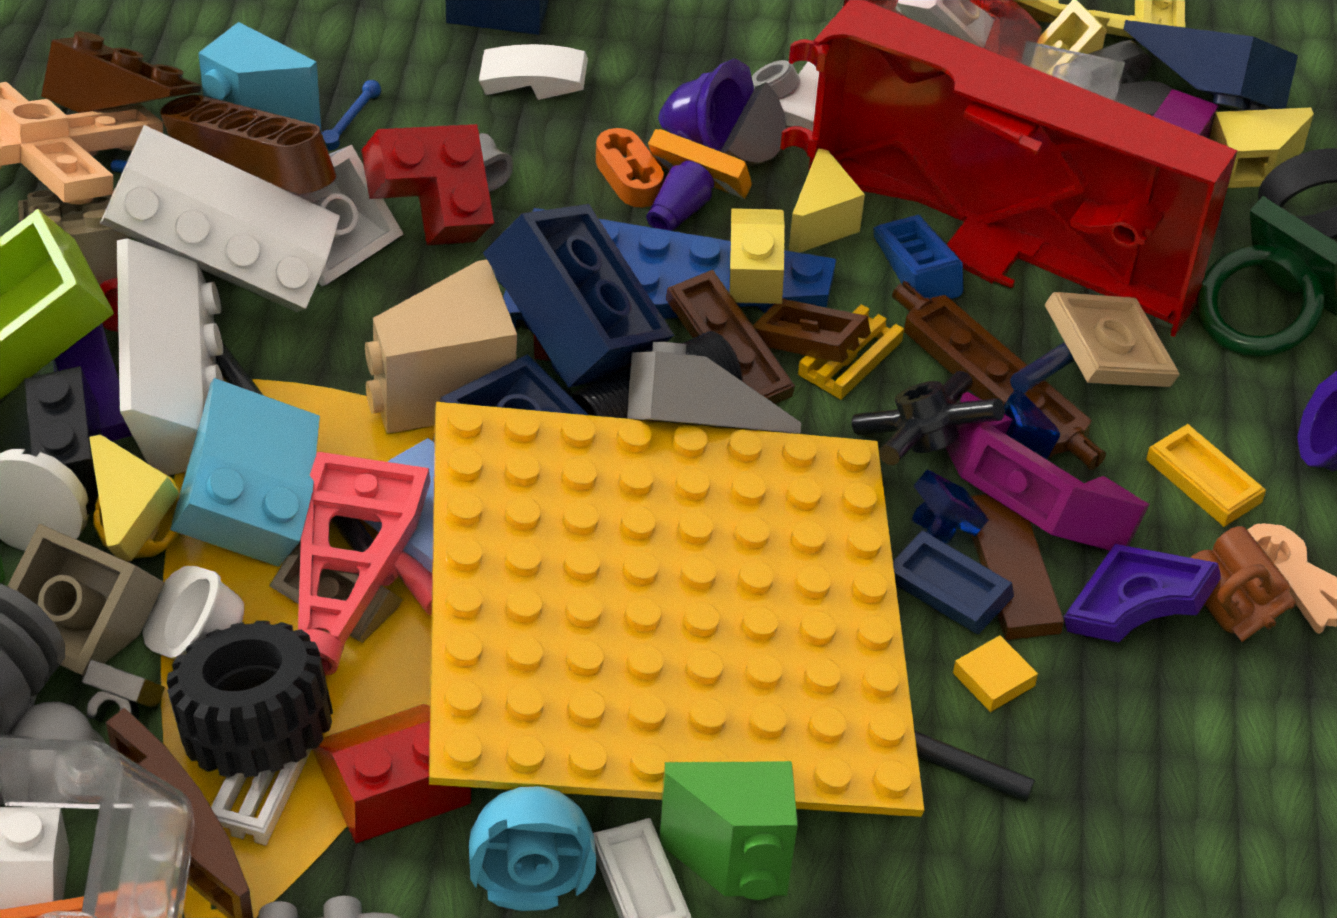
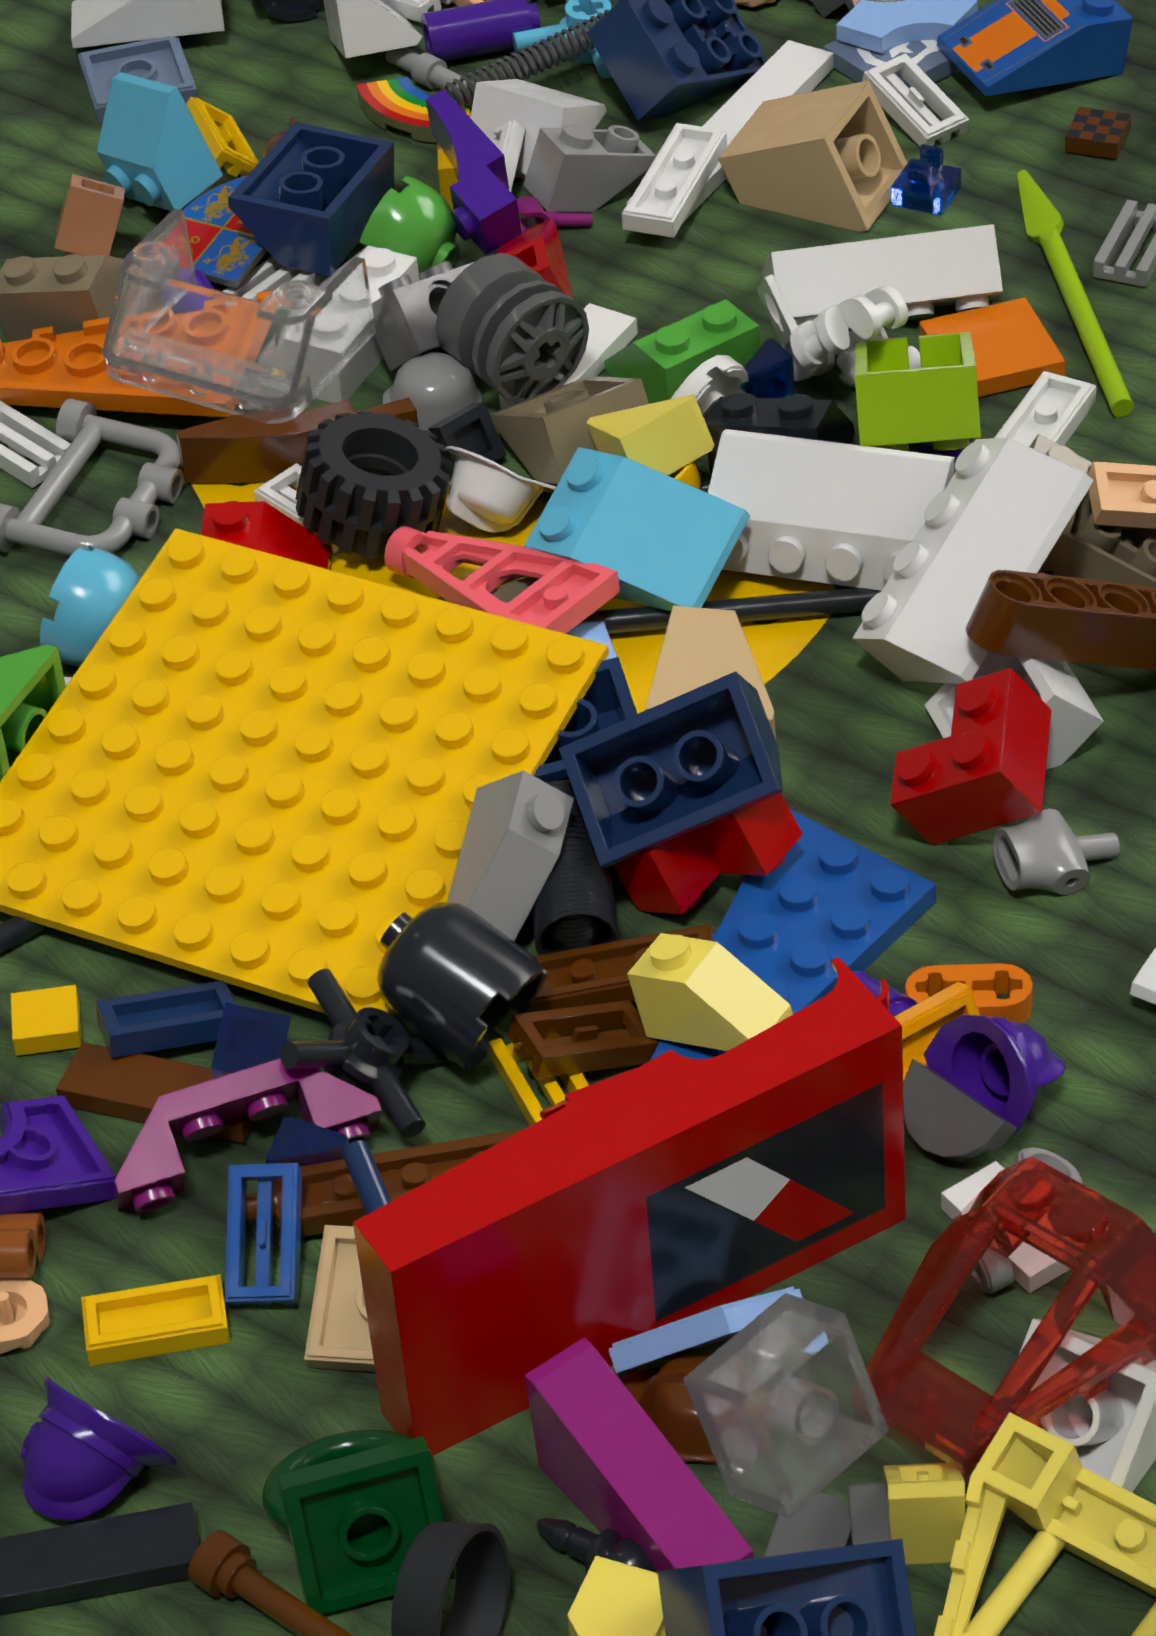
camera: 125 degrees right, 5 degrees down
none -> blue tile [225,1163,302,1308]
none -> black cylinder [377,902,548,1071]

